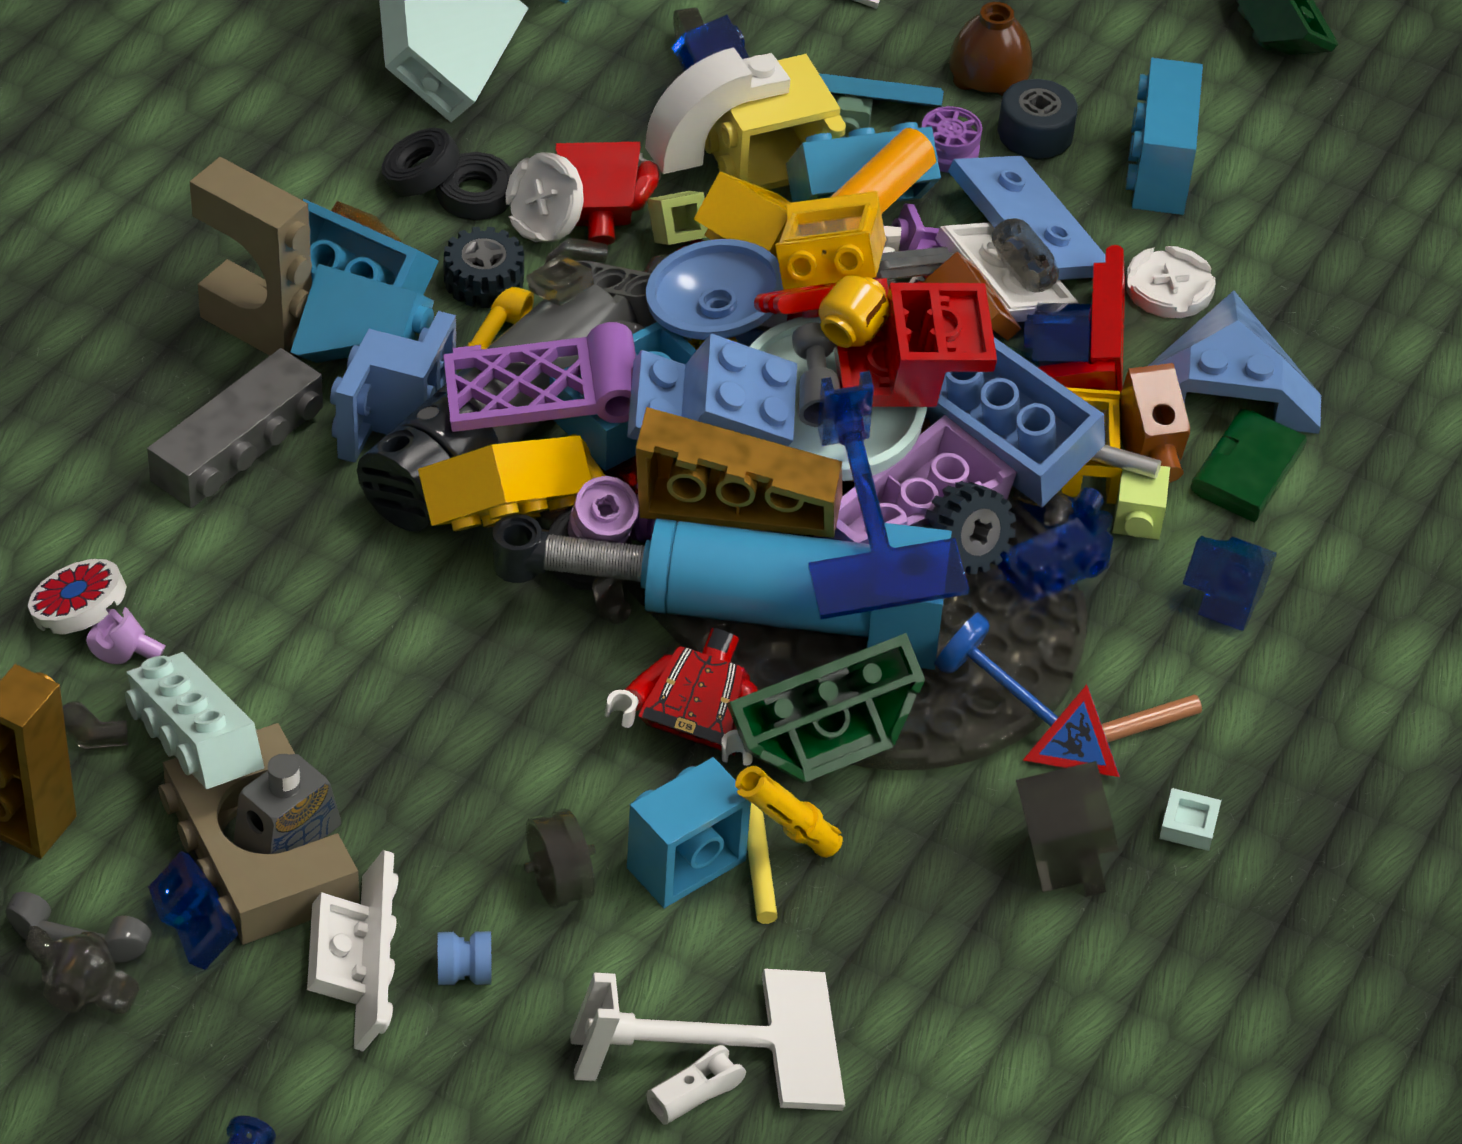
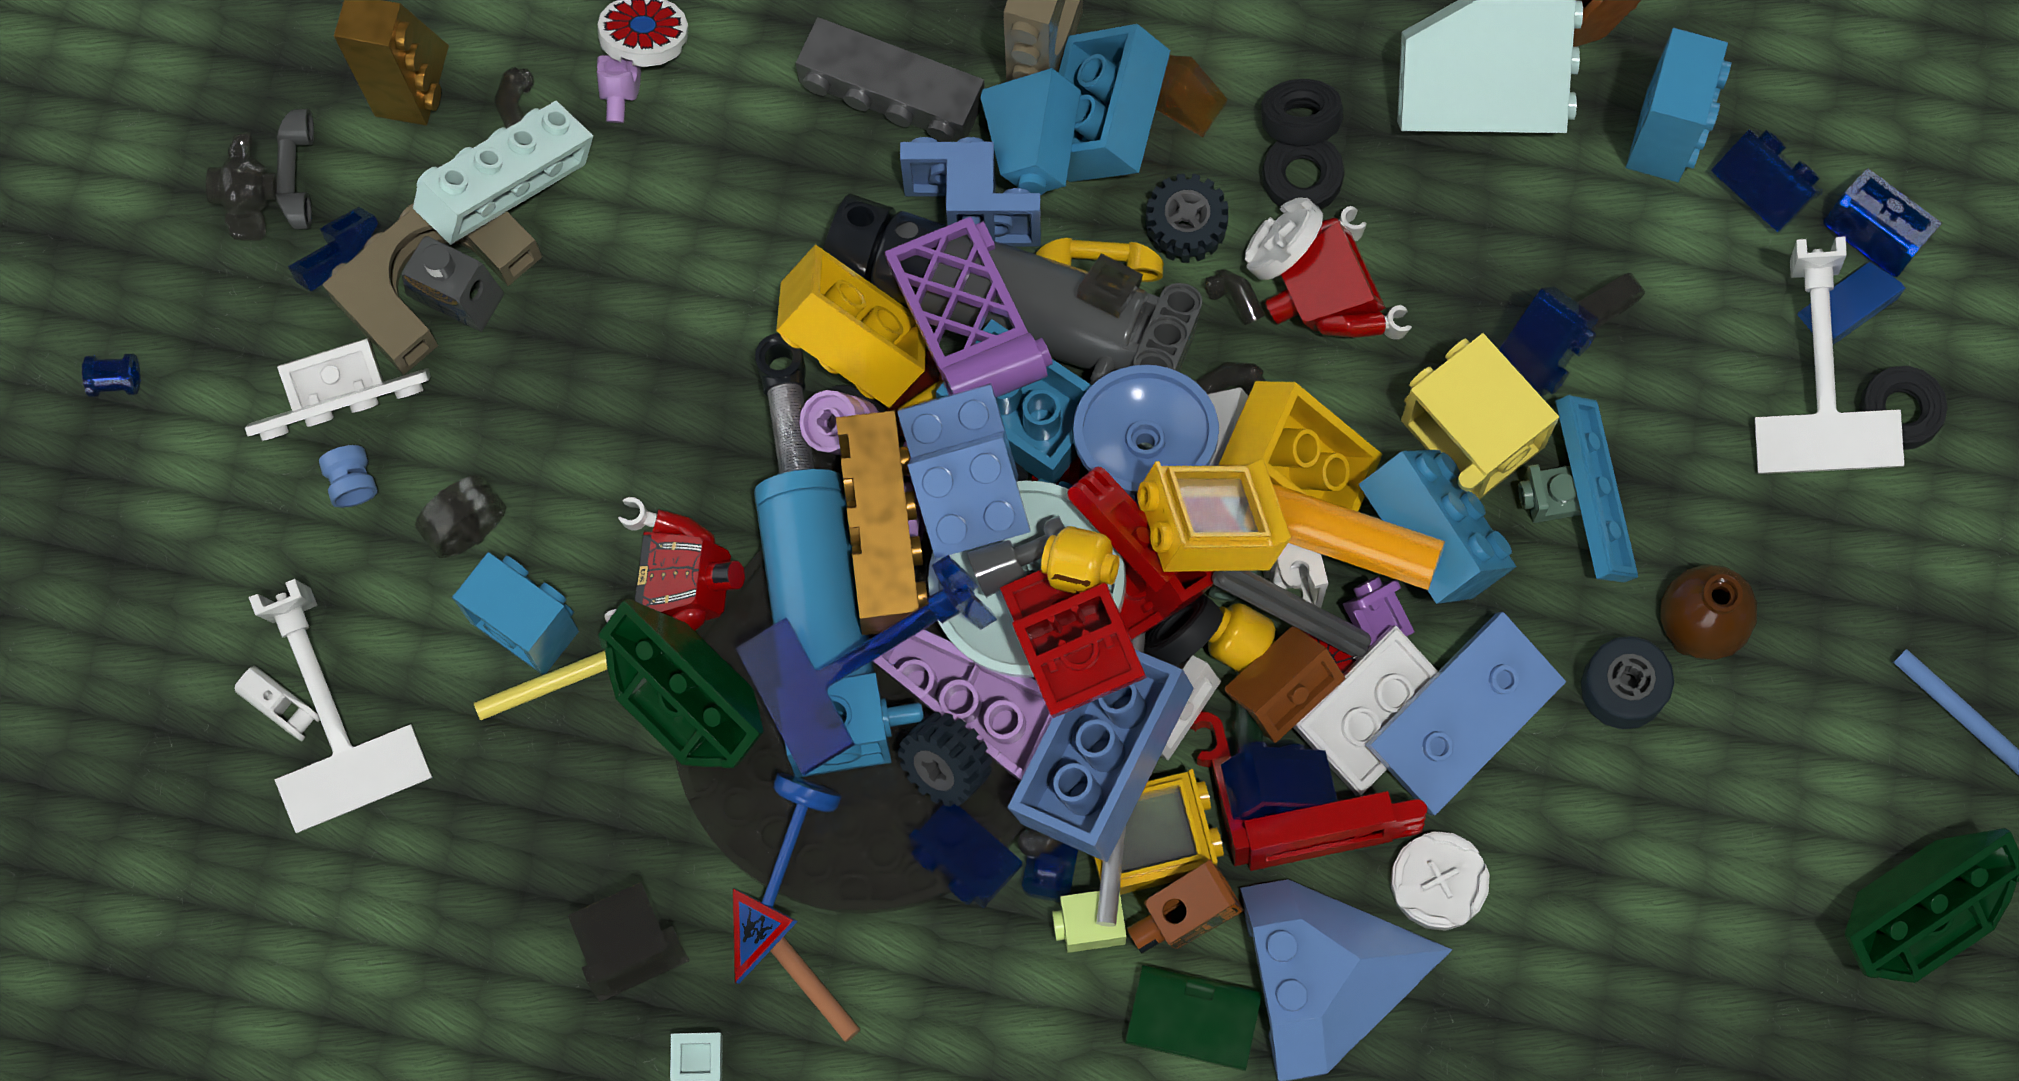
camera: 80 degrees right, 25 degrees up
white arch [645,47,791,174] -> none
yellowish green brick [647,191,708,245] -> none
yellow pin [735,766,843,858] -> none
medium lavender wheel [921,106,982,173] -> none
clear smoke beam [992,218,1059,293] -> none
dark azure brick [1125,58,1203,215] -> none
clear blue brick [1183,536,1277,631] -> none

